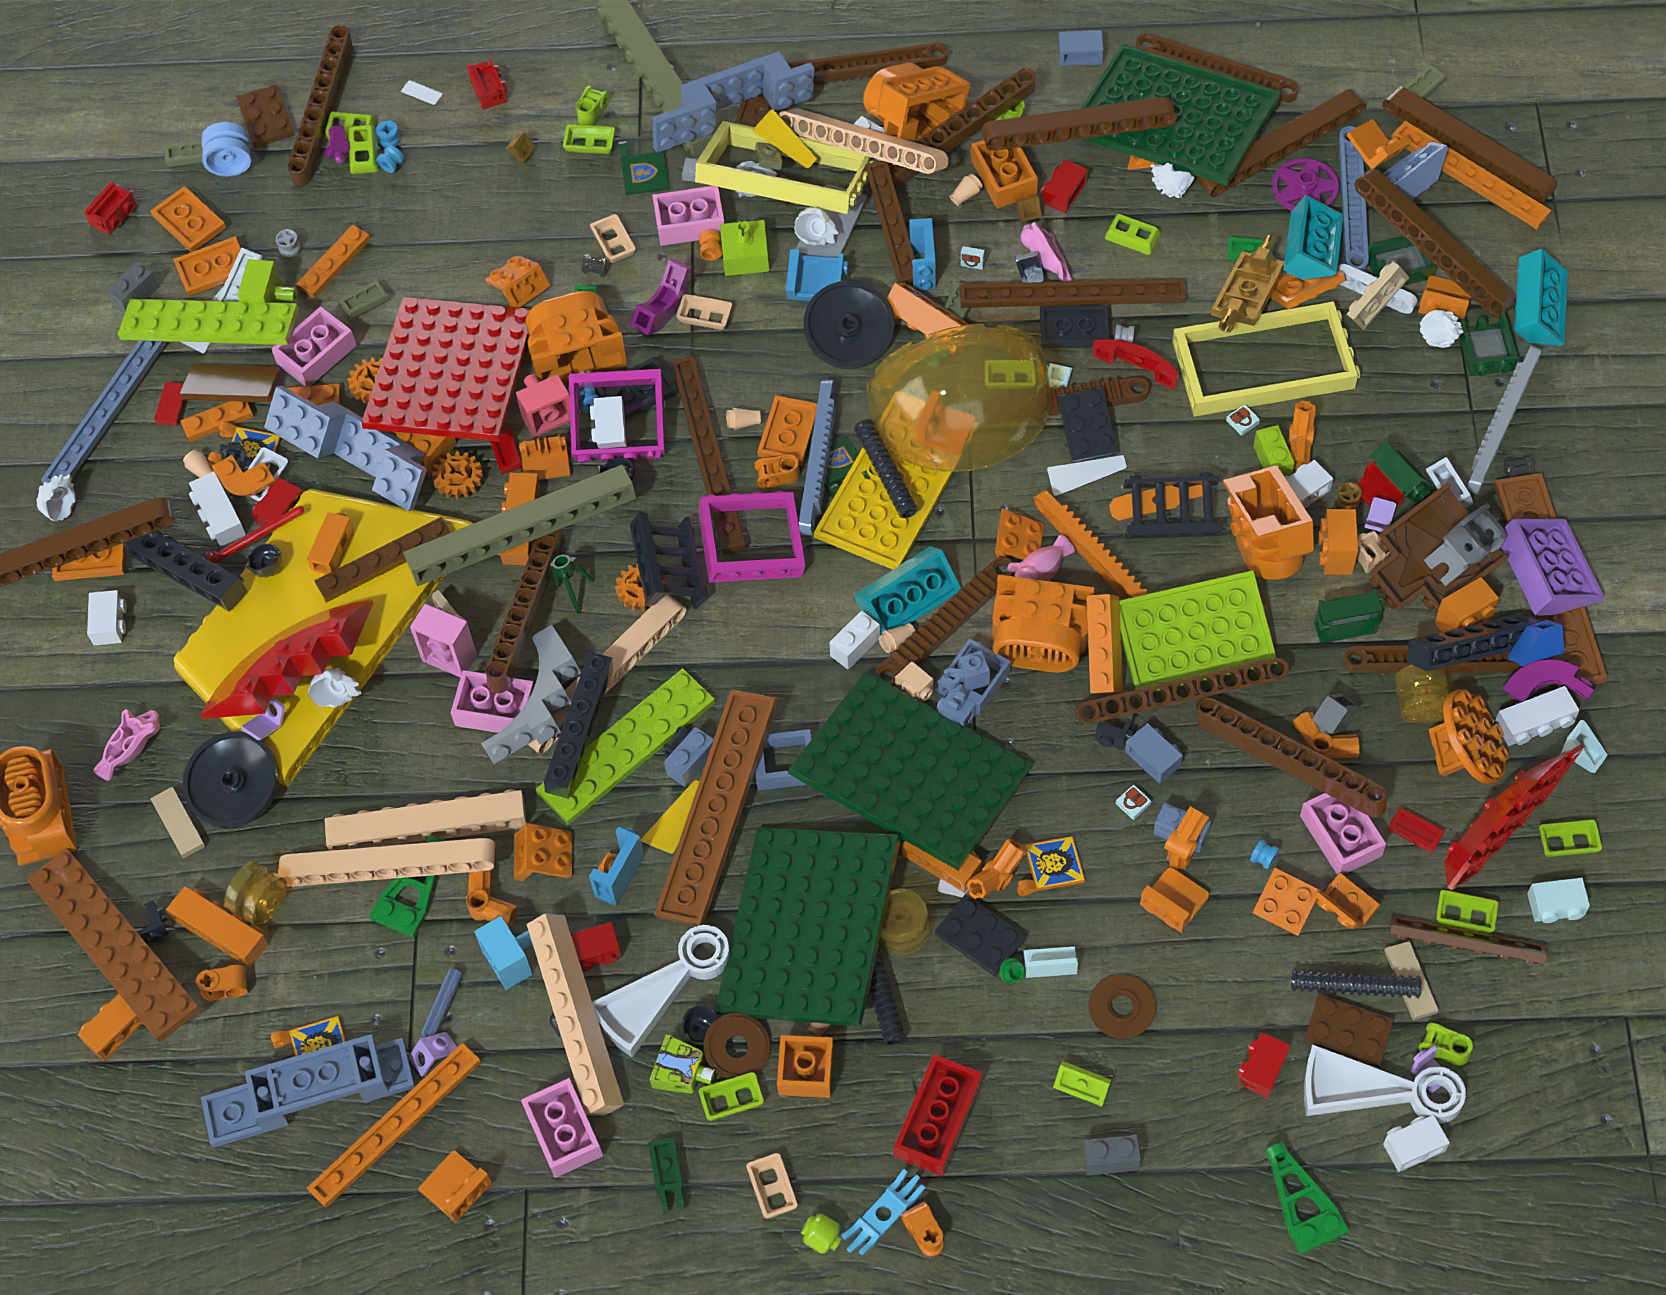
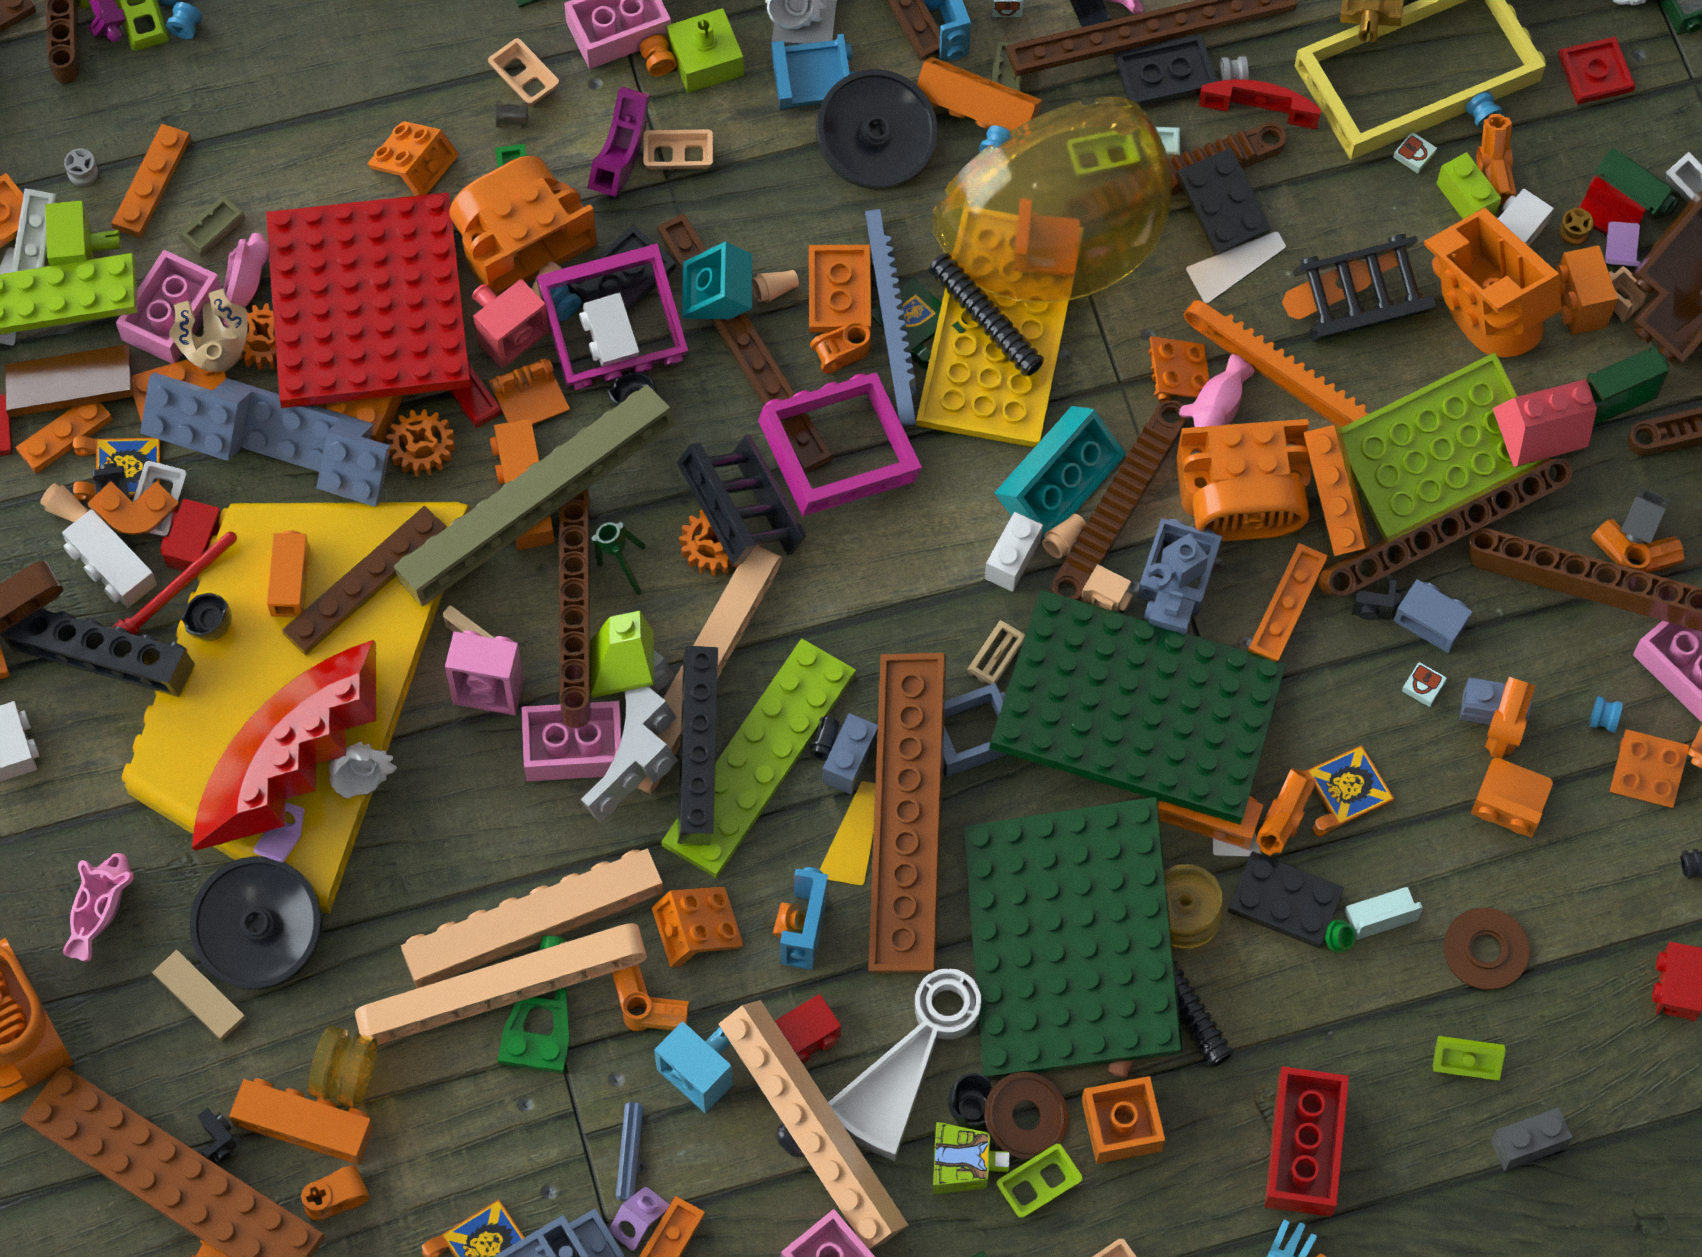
camera: 20 degrees left, 5 degrees up
none -> tan piece [169,288,247,373]
none -> bright pink animal [219,233,269,328]
none -> lime slope [591,611,654,698]
none -> teal slope [682,241,752,319]
none -> tan tile [967,620,1026,686]
none -> orange plate [1248,543,1328,663]
none -> dark azure wheel [1465,91,1504,129]
none -> coral slope [1493,379,1597,467]
none -> red tile [1558,36,1636,105]

